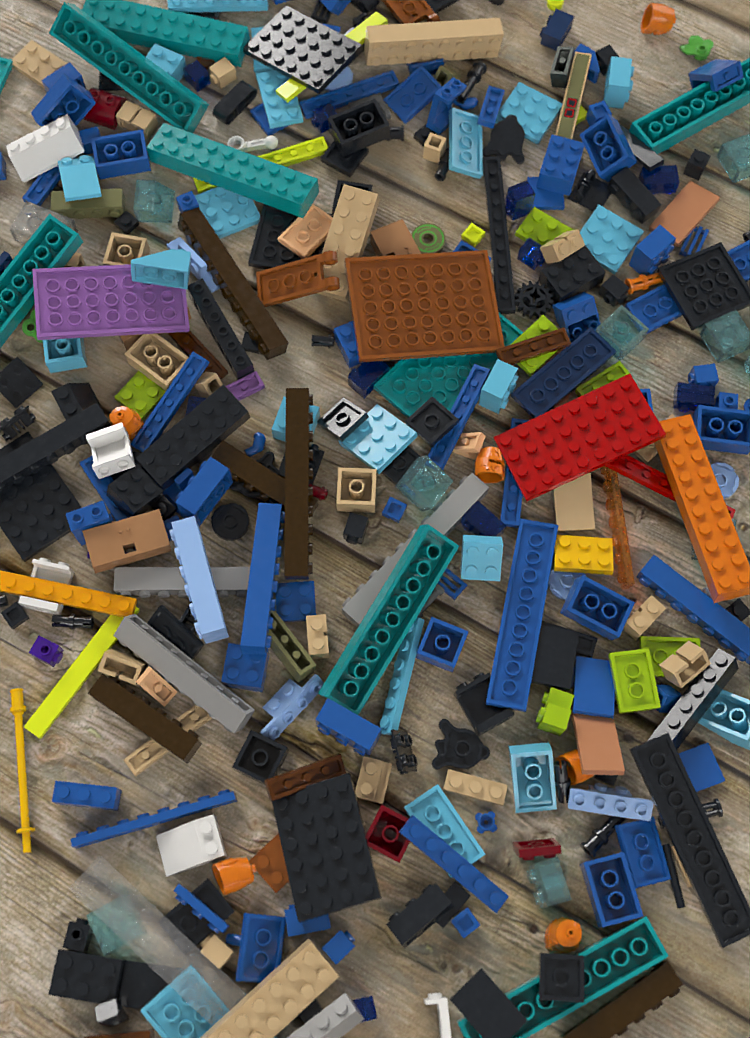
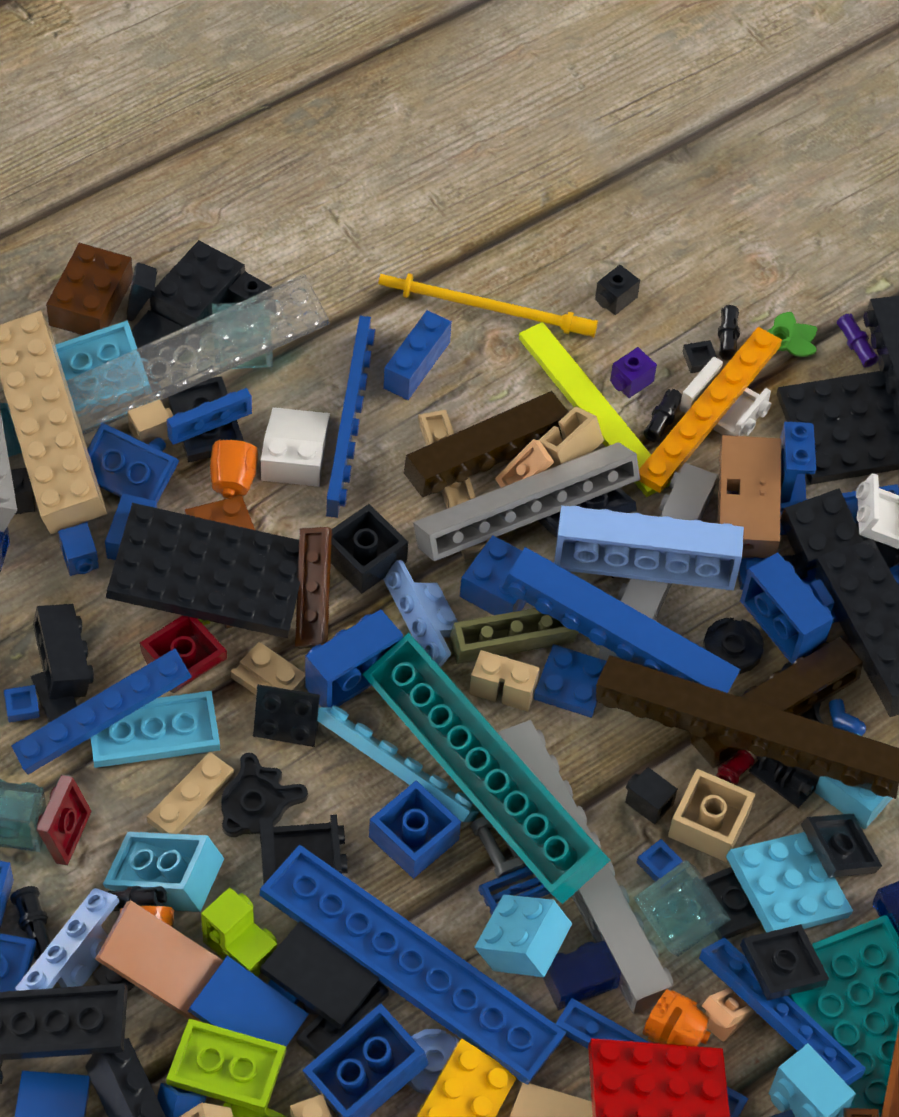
camera: 110 degrees right, 15 degrees down
blue plate [475,811,497,834] -> none

